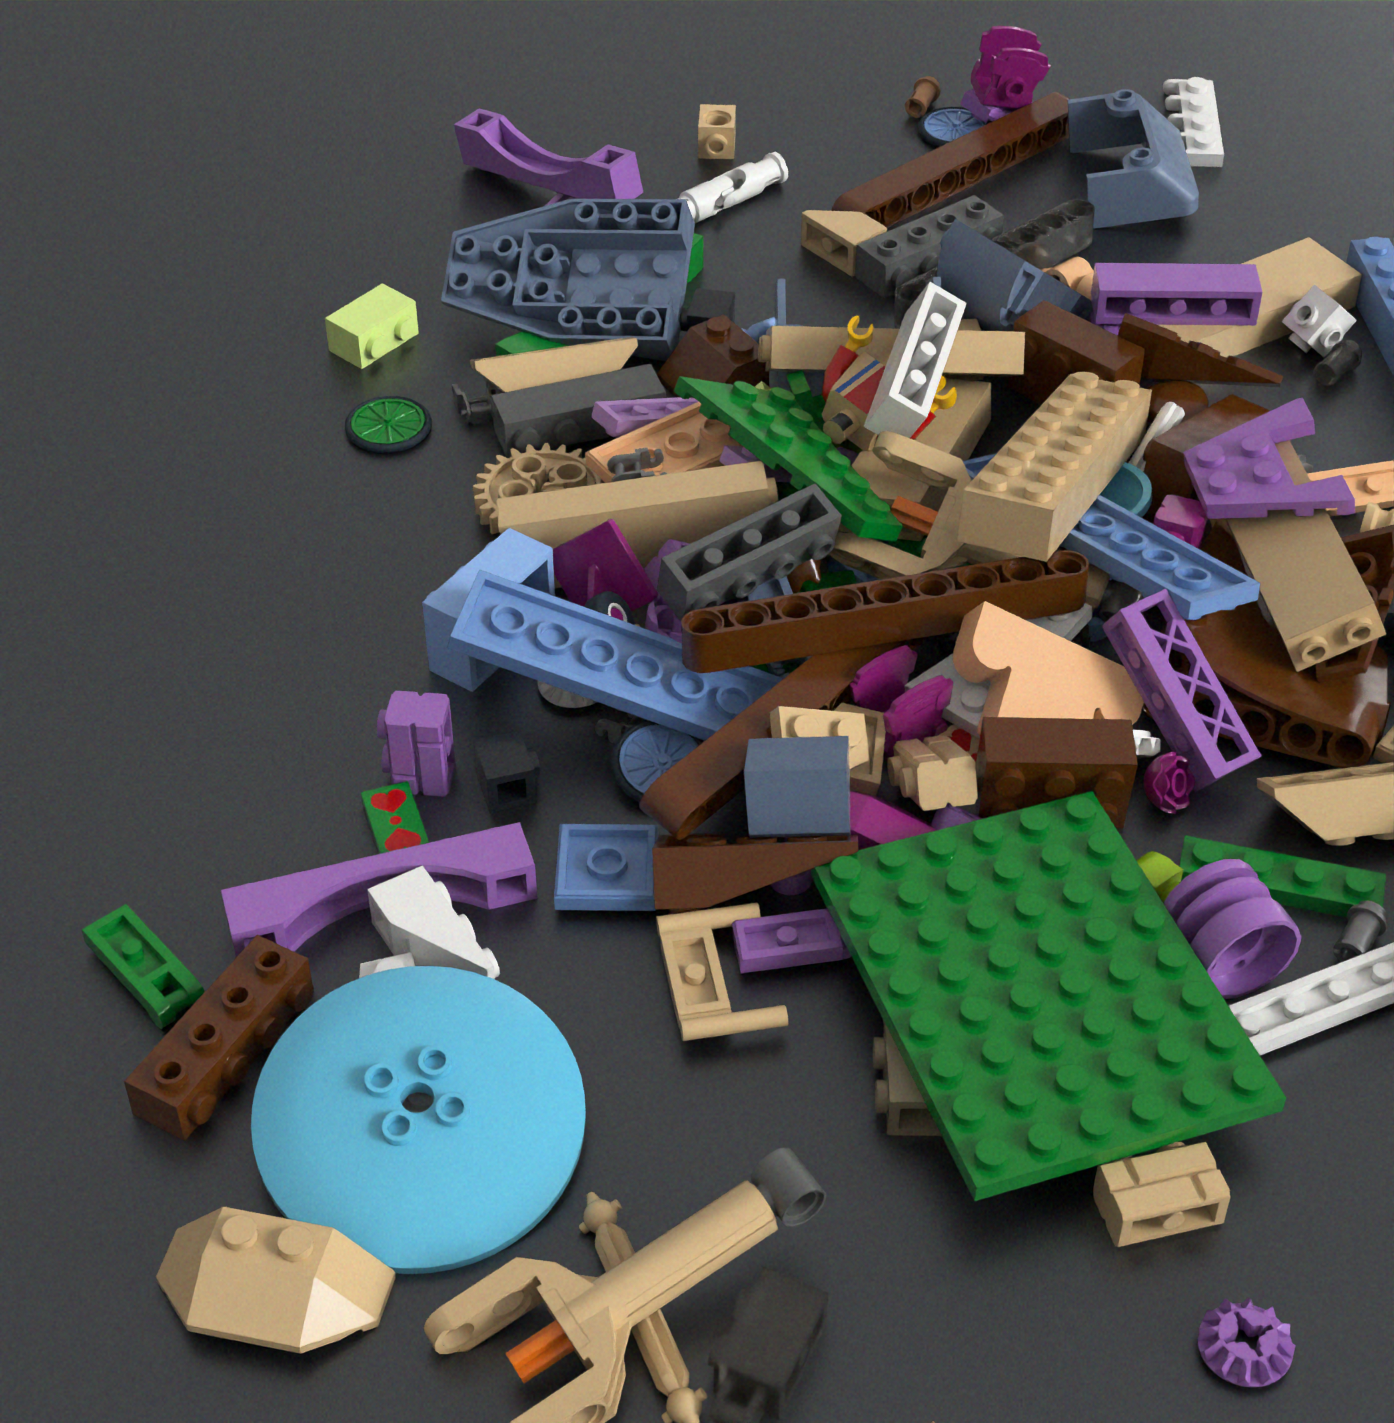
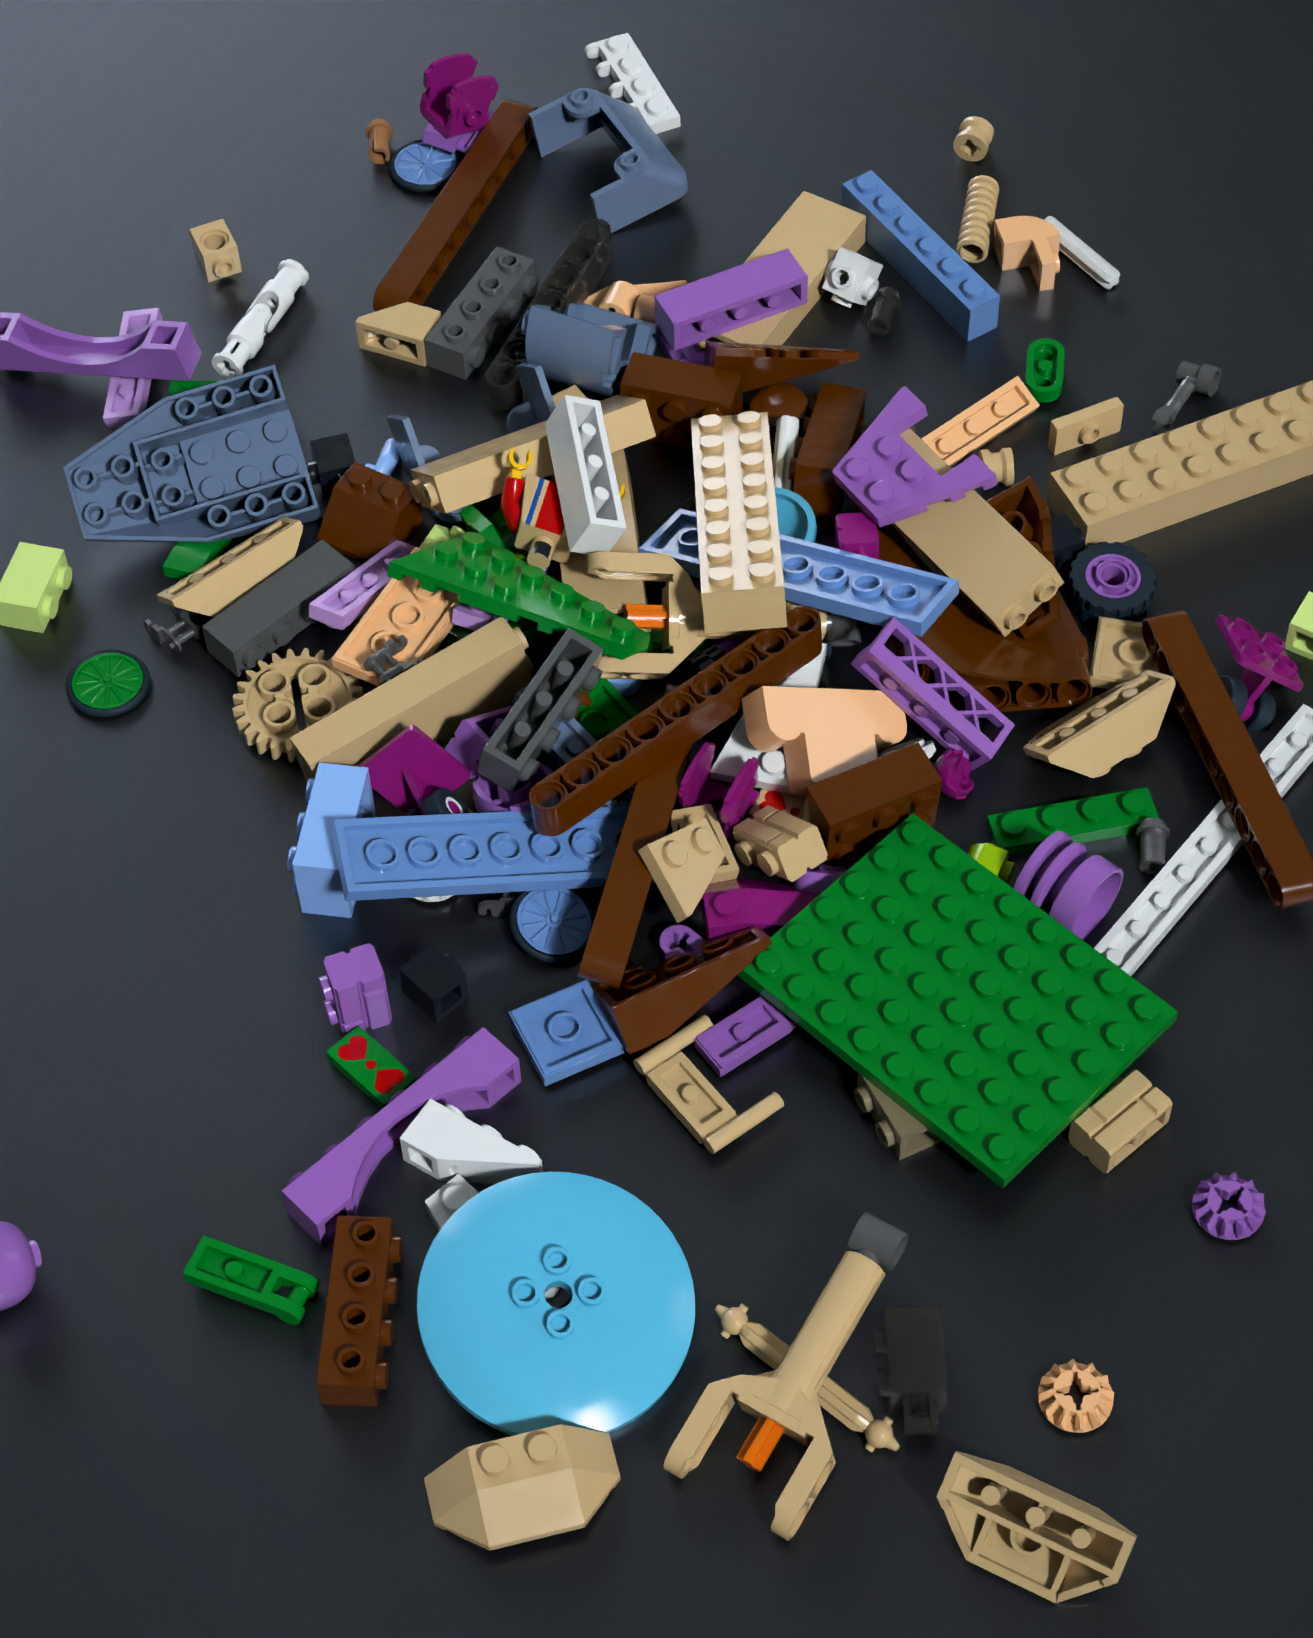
camera: 25 degrees left, 10 degrees up
sand blue slope [744,736,851,838] -> none

